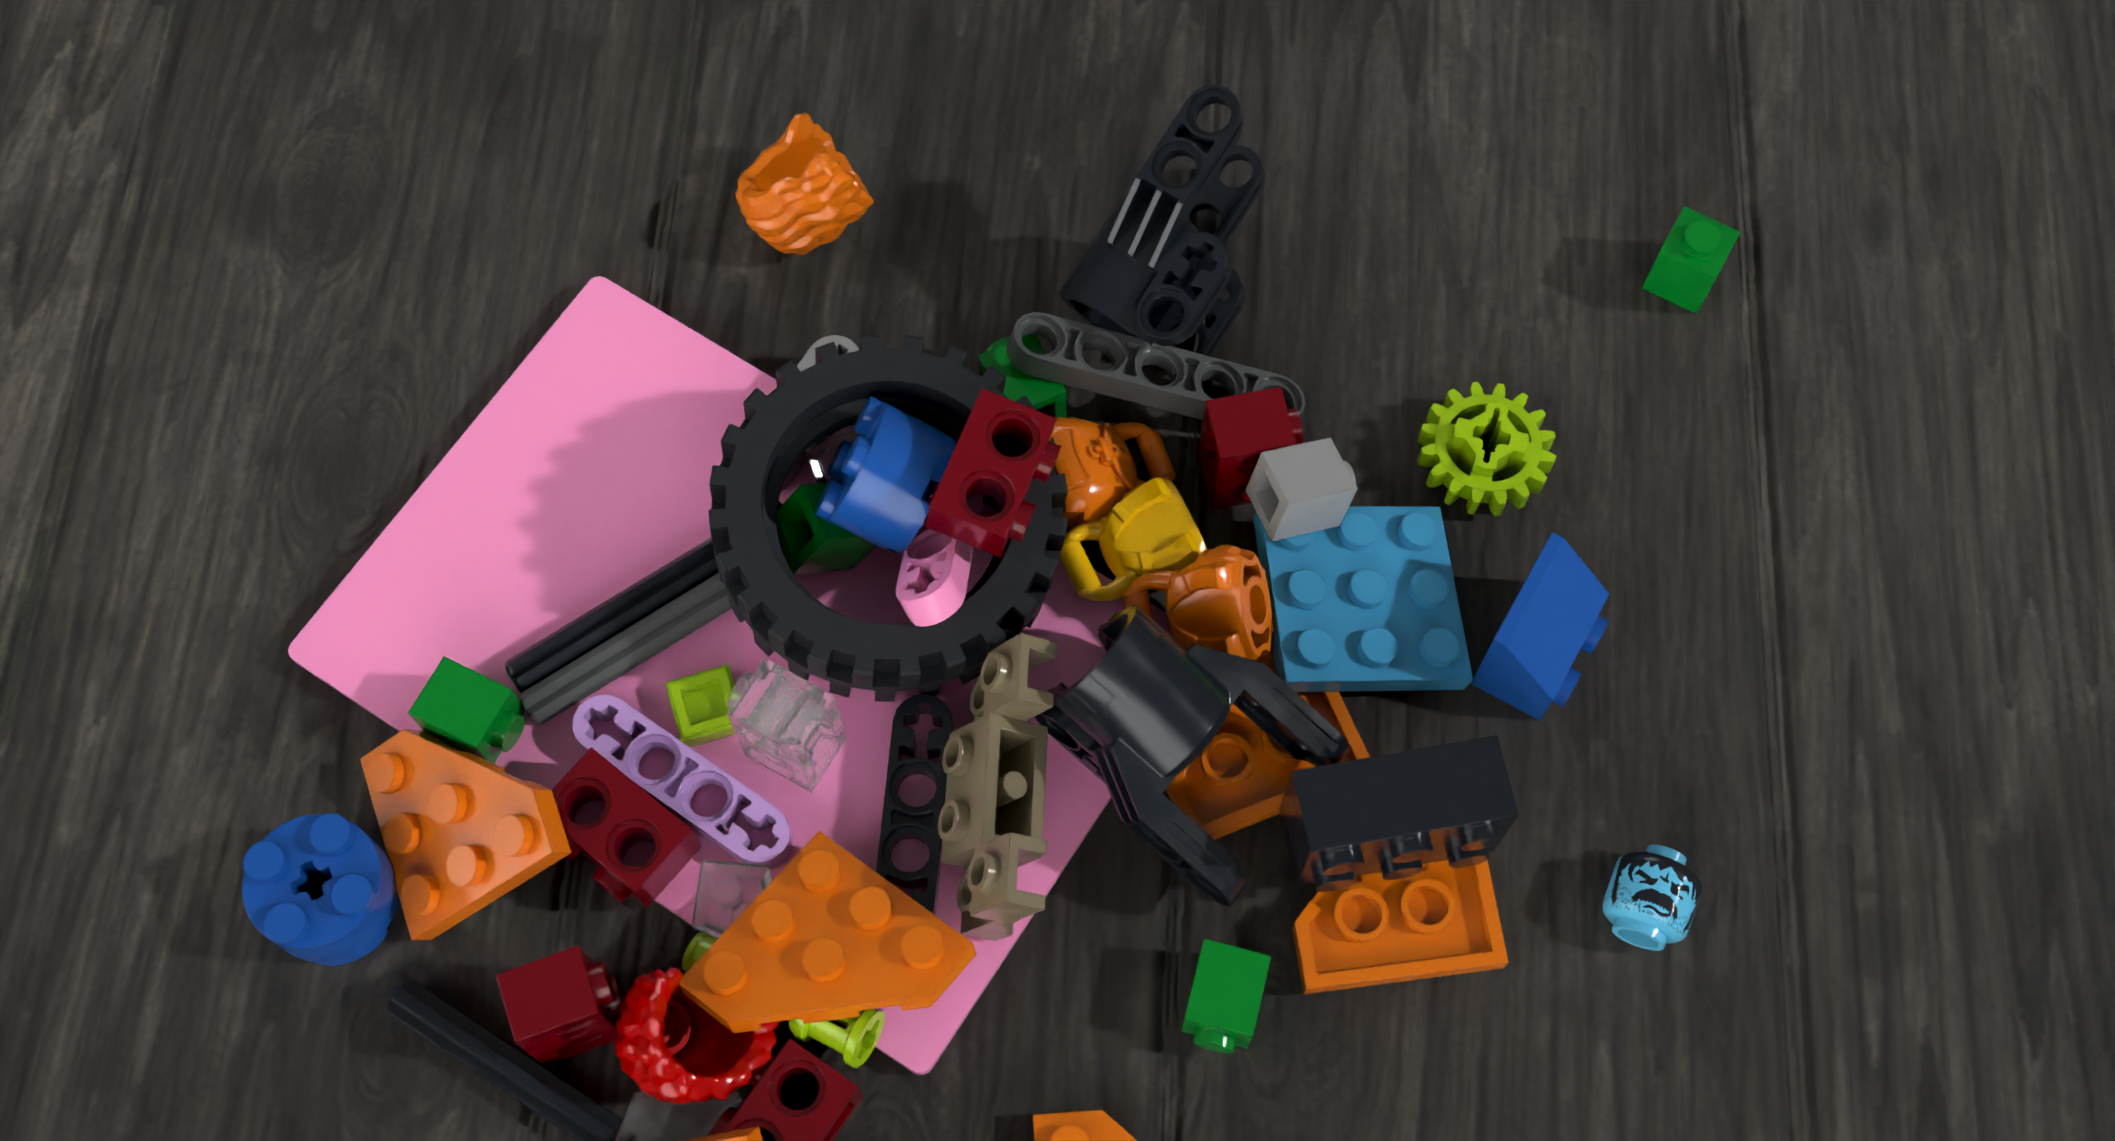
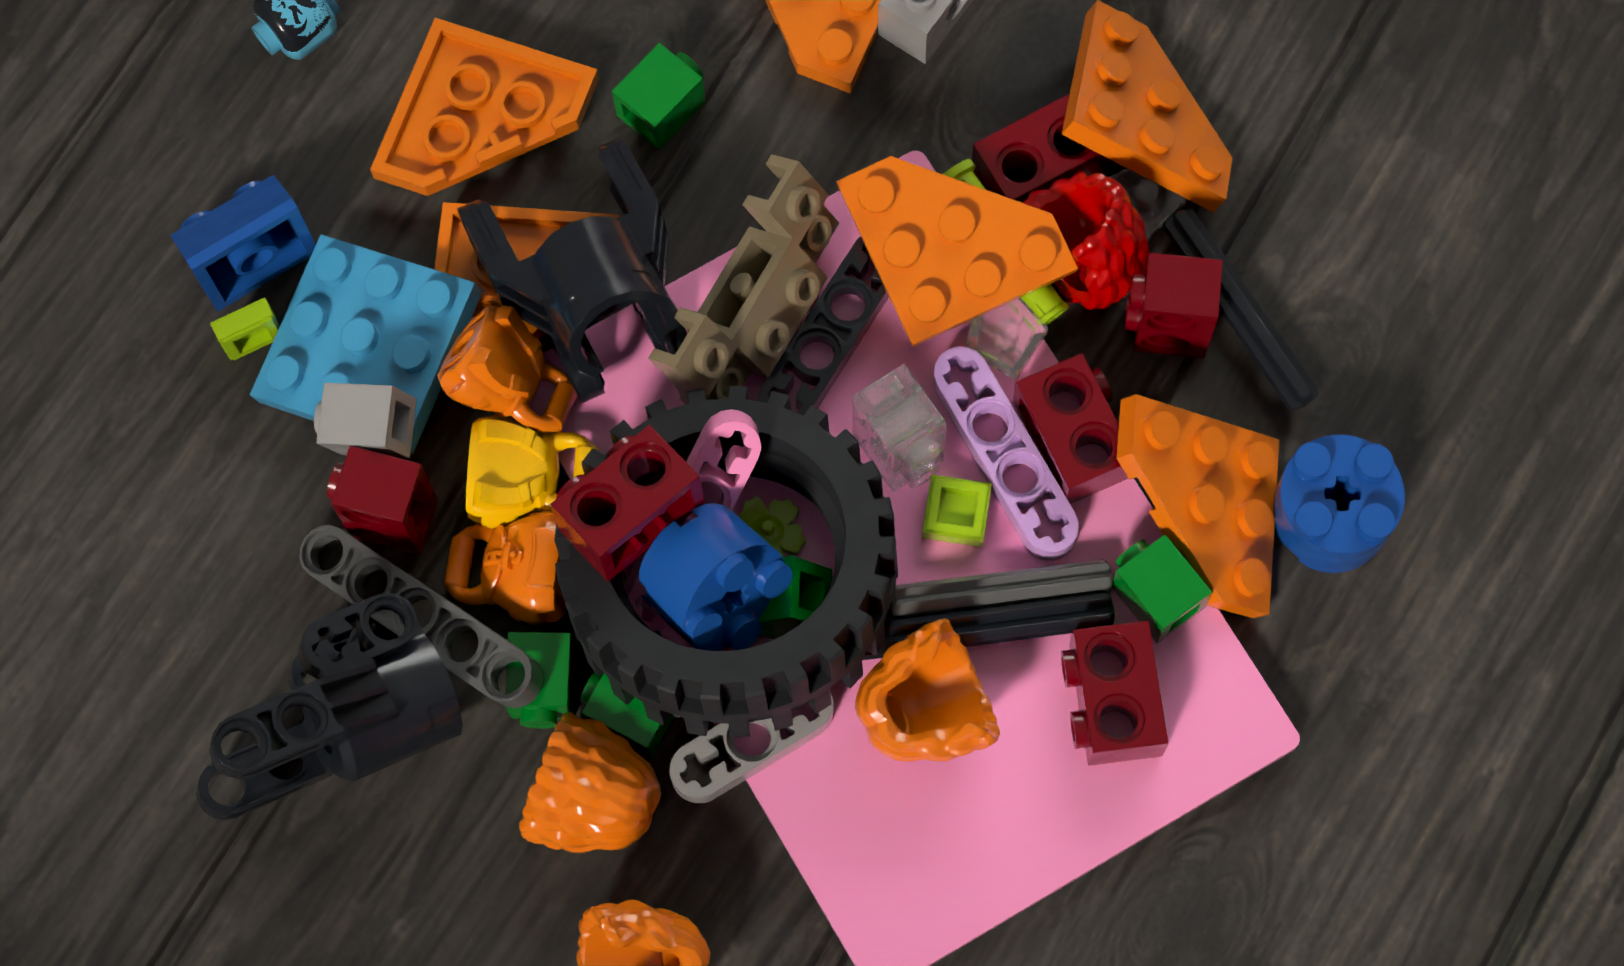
camera: 150 degrees left, 5 degrees up
black brick [1279,735,1519,892] -> none
lime gear [1417,382,1556,516] -> none
none -> lime tile [210,297,280,361]
none -> orange hair [519,712,661,853]
none -> lime plant [739,496,806,557]
none -> orange hair [855,618,1000,762]
none -> dark red brick [1061,621,1169,766]

